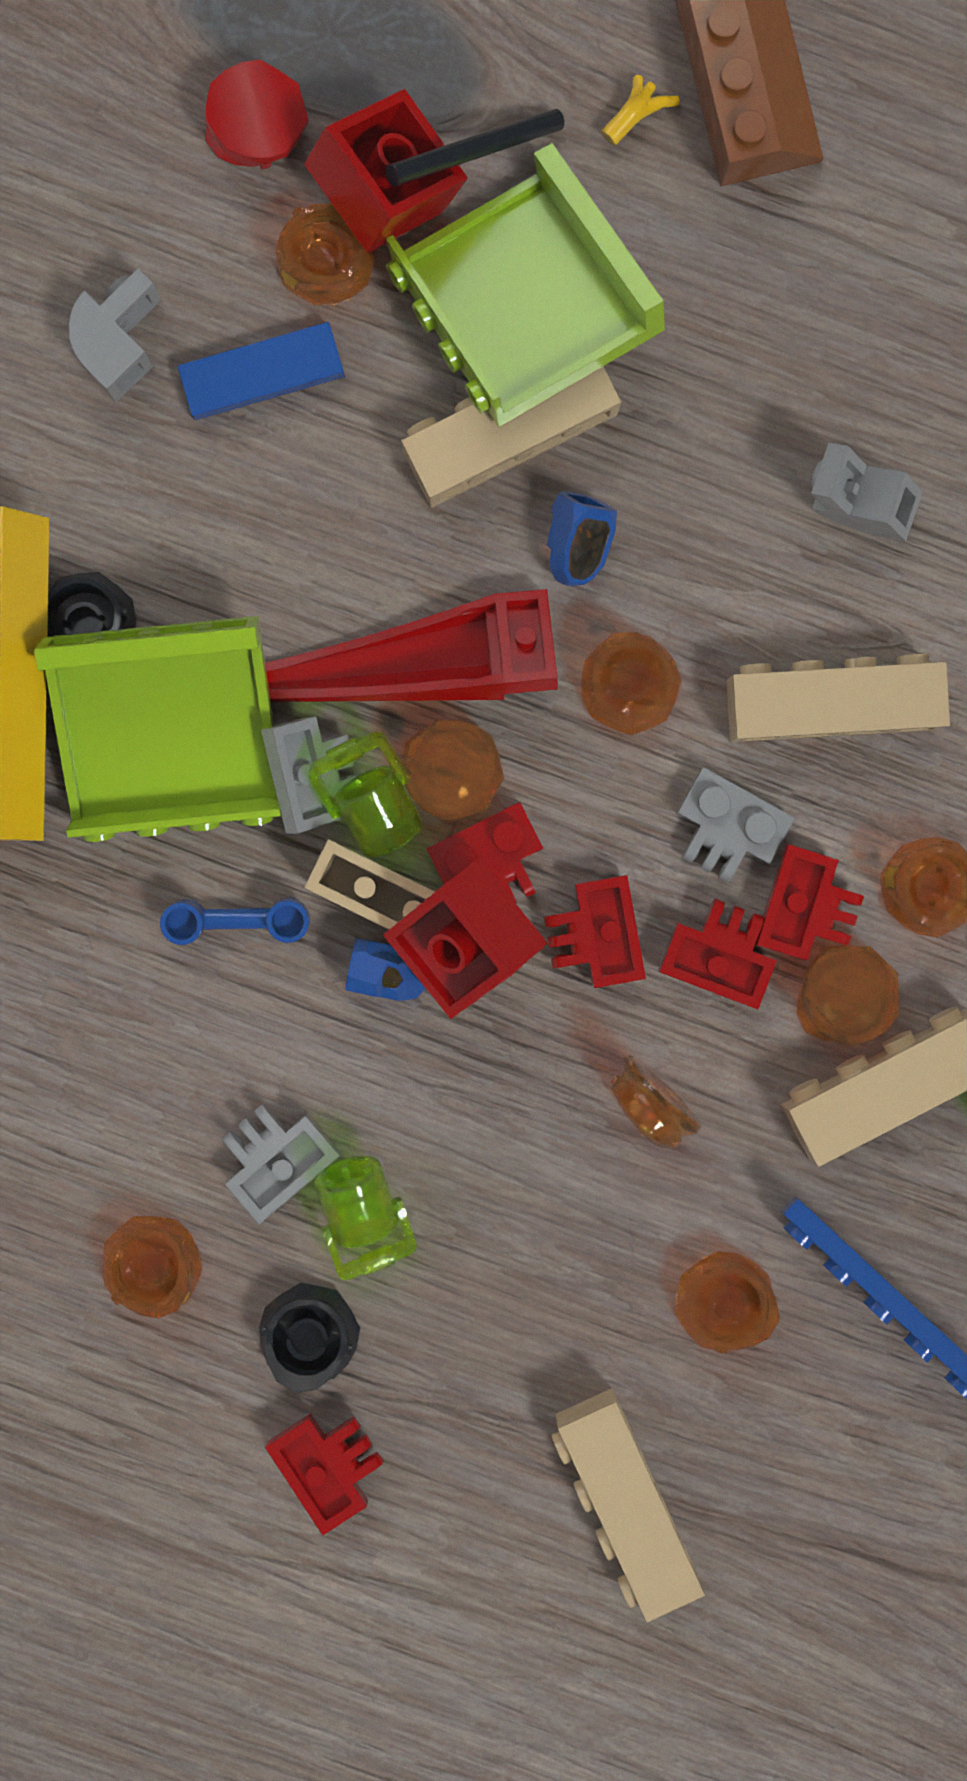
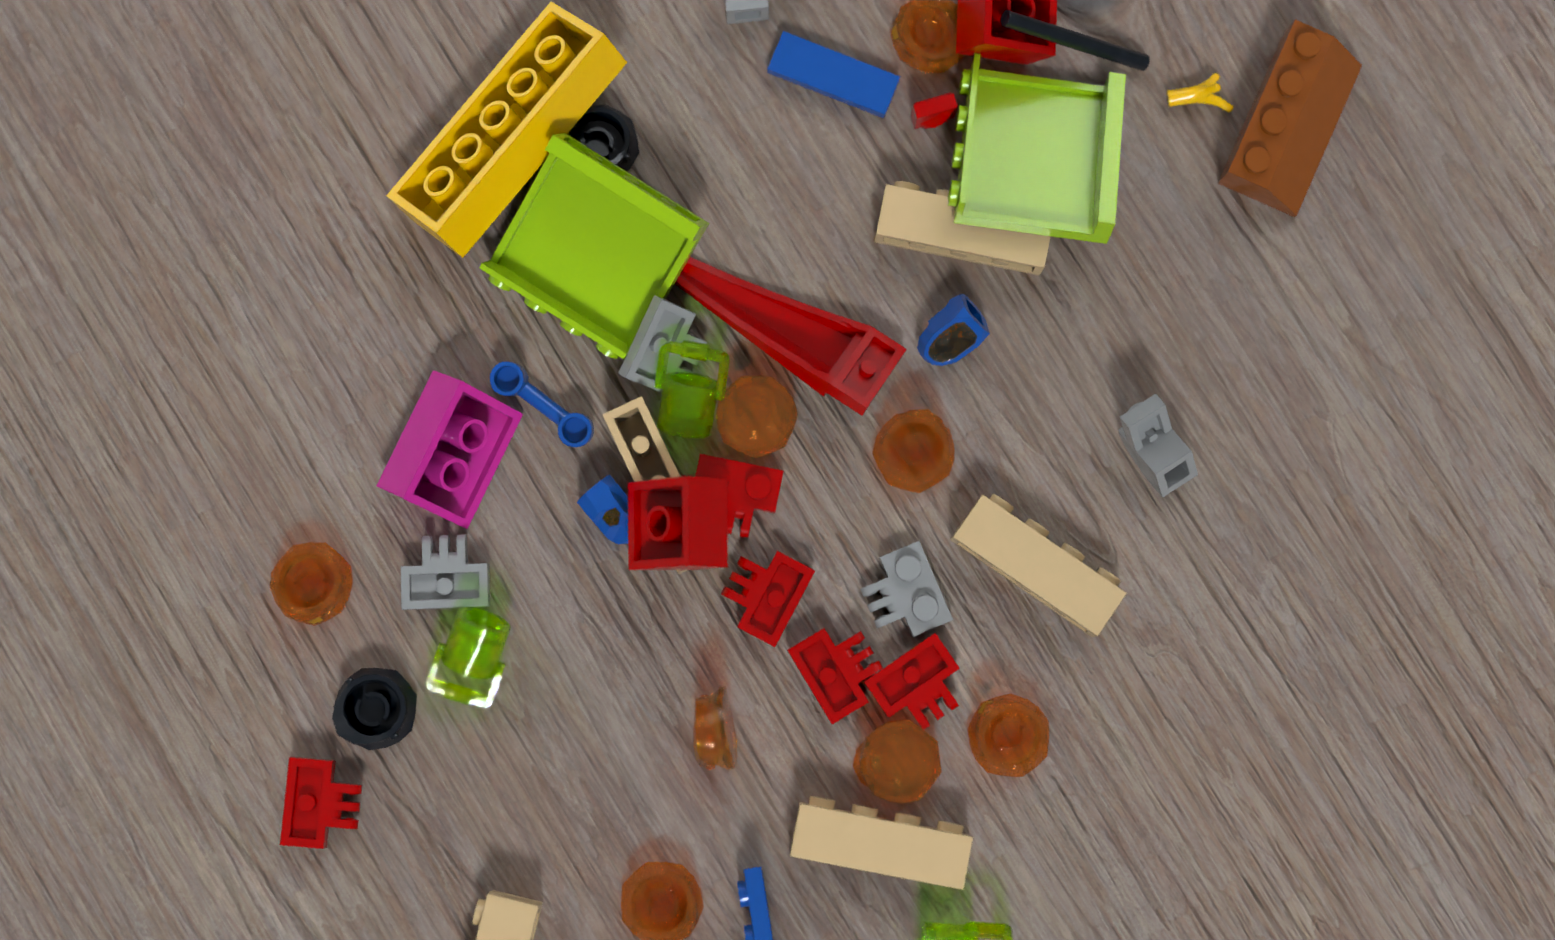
camera: 35 degrees right, 5 degrees down
none -> dark pink slope [376,370,523,529]
none -> red tile [910,92,958,129]

